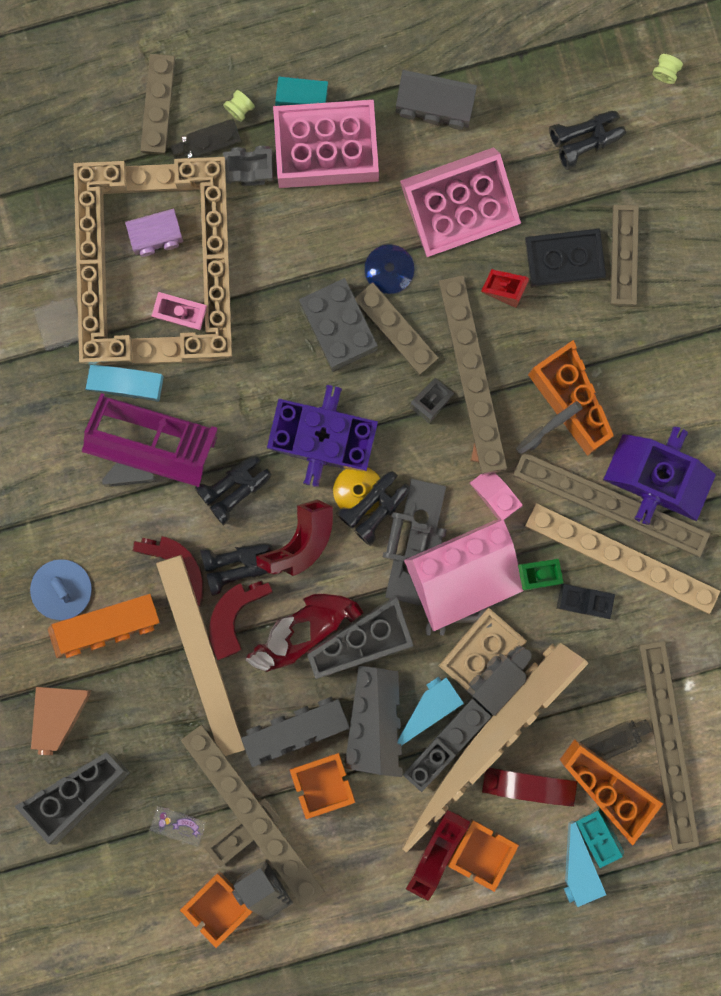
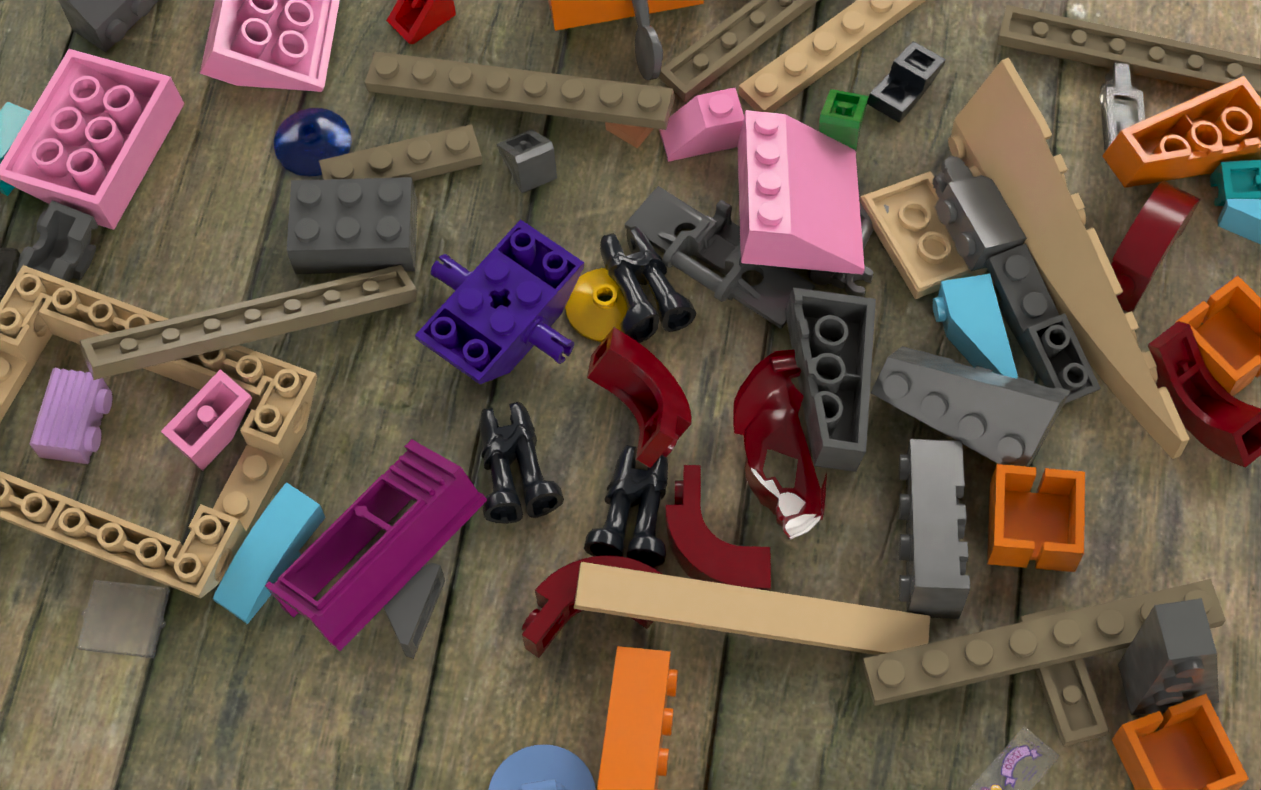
camera: 65 degrees left, 20 degrees down
none -> dark tan plate [80,265,417,380]

